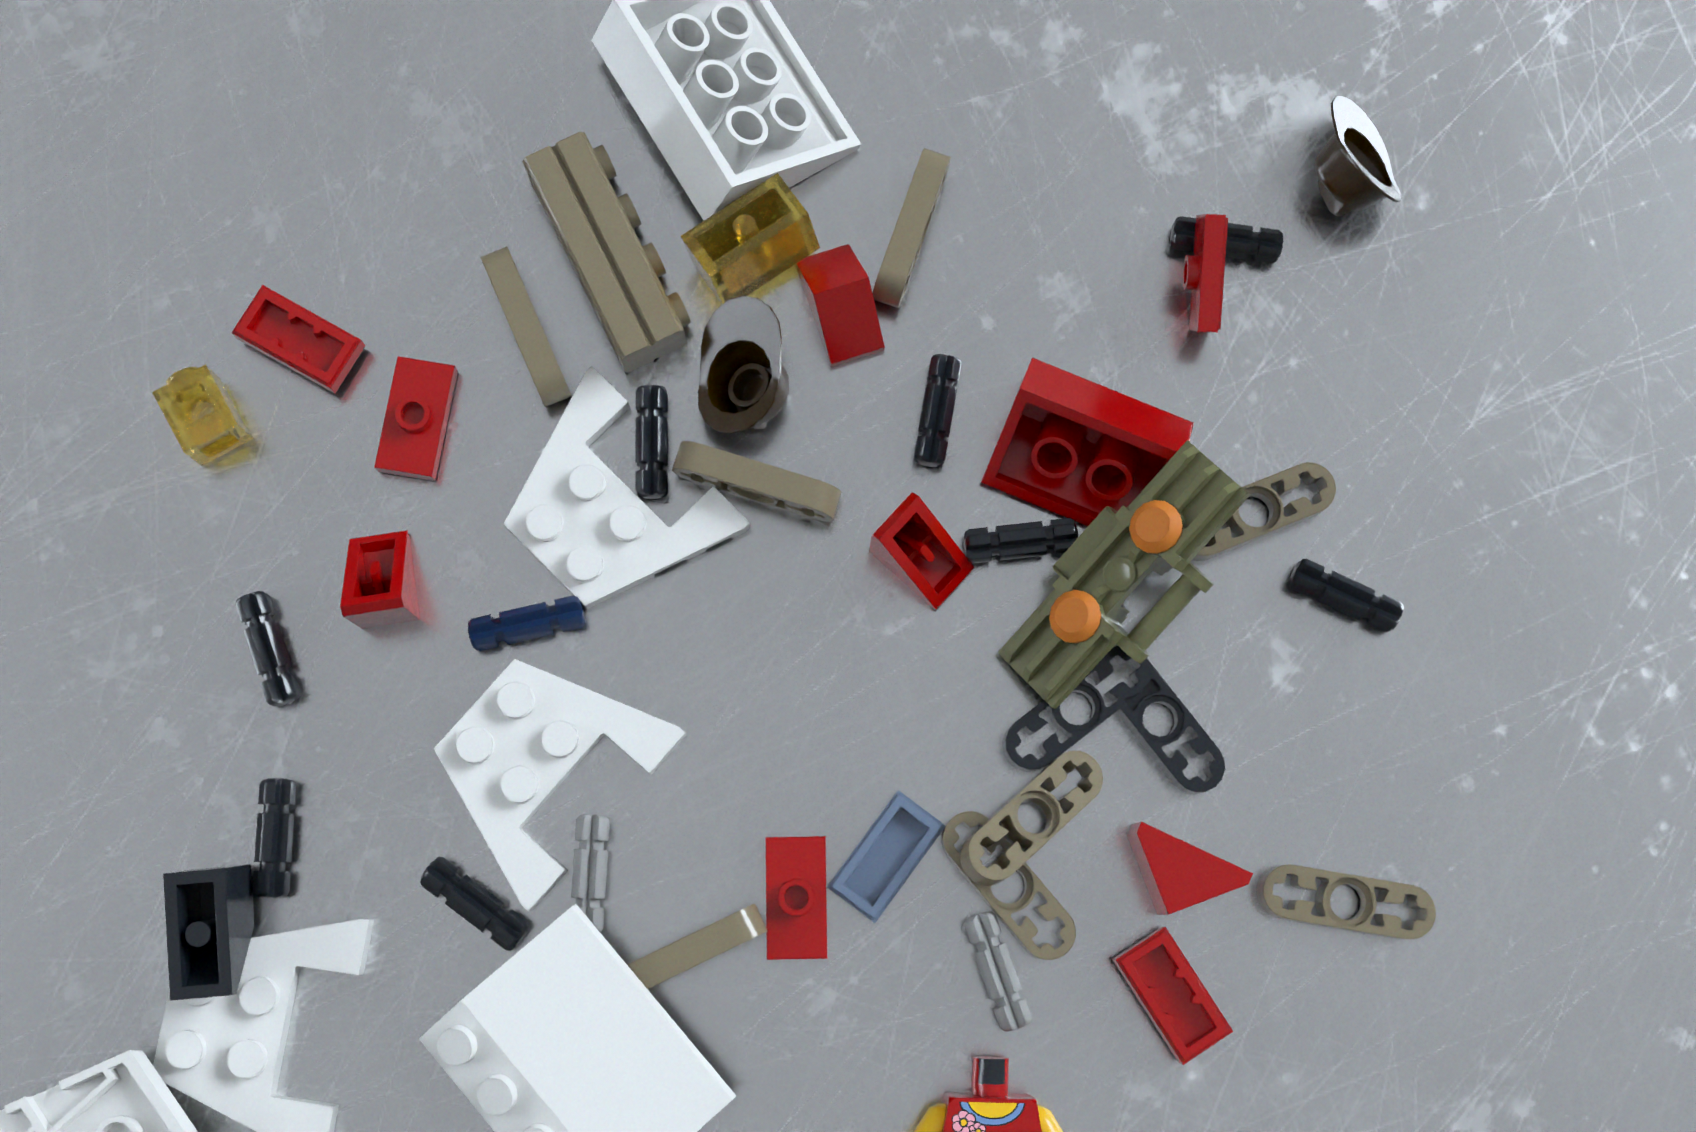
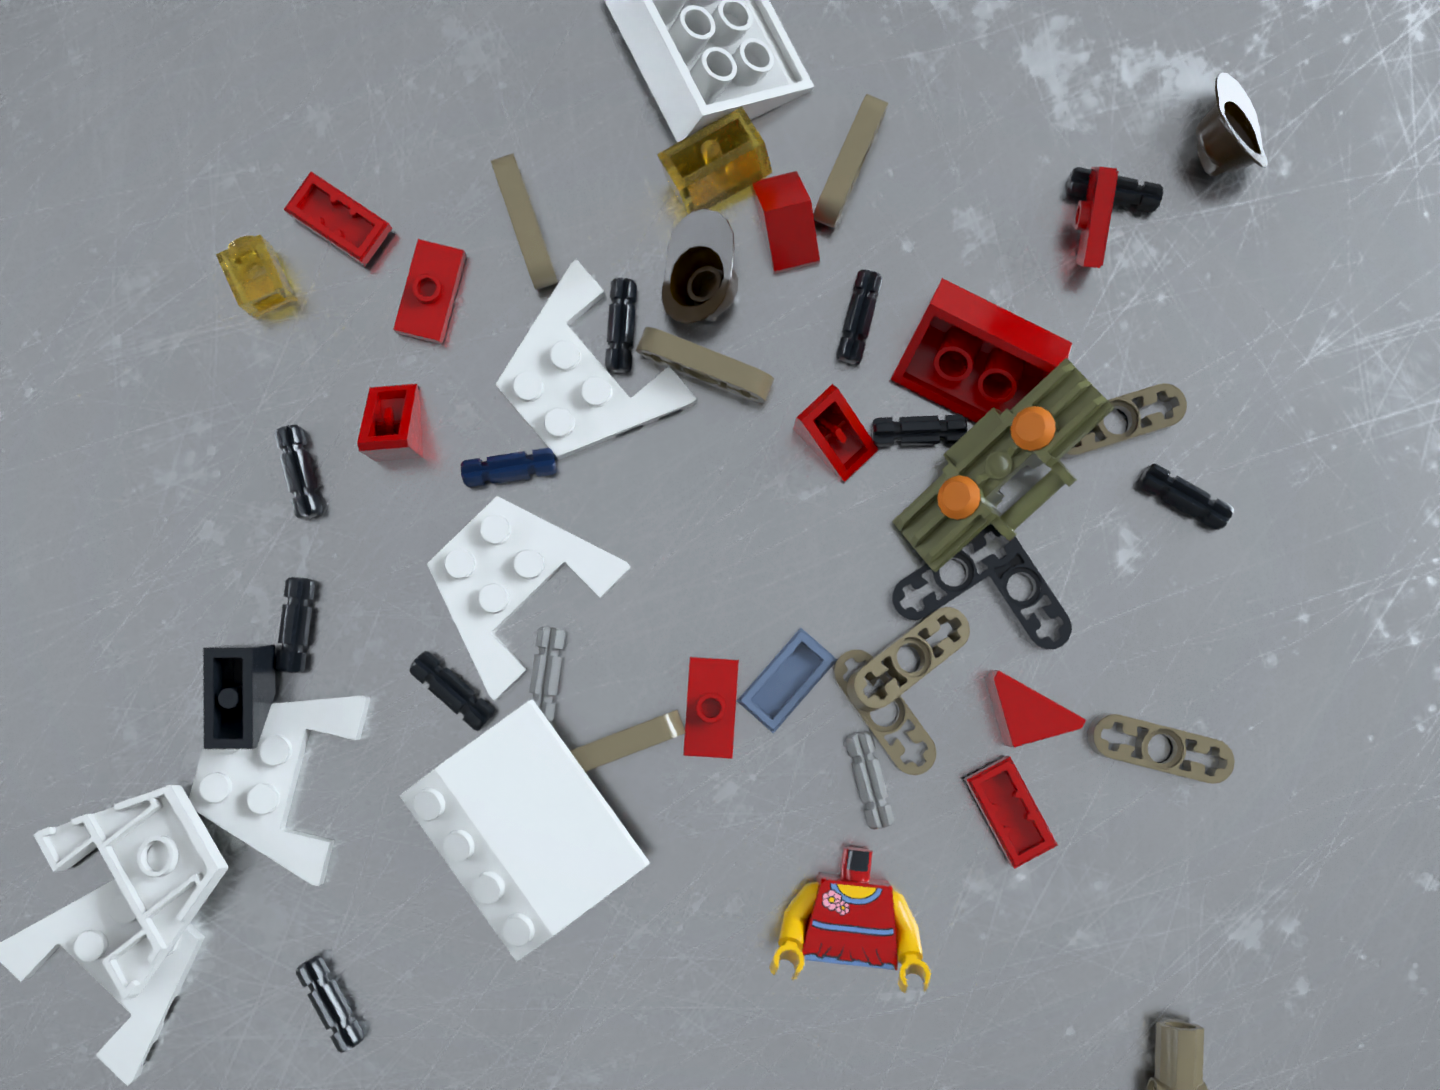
camera: 15 degrees right, 5 degrees up
dark tan brick [522,132,691,373] -> none

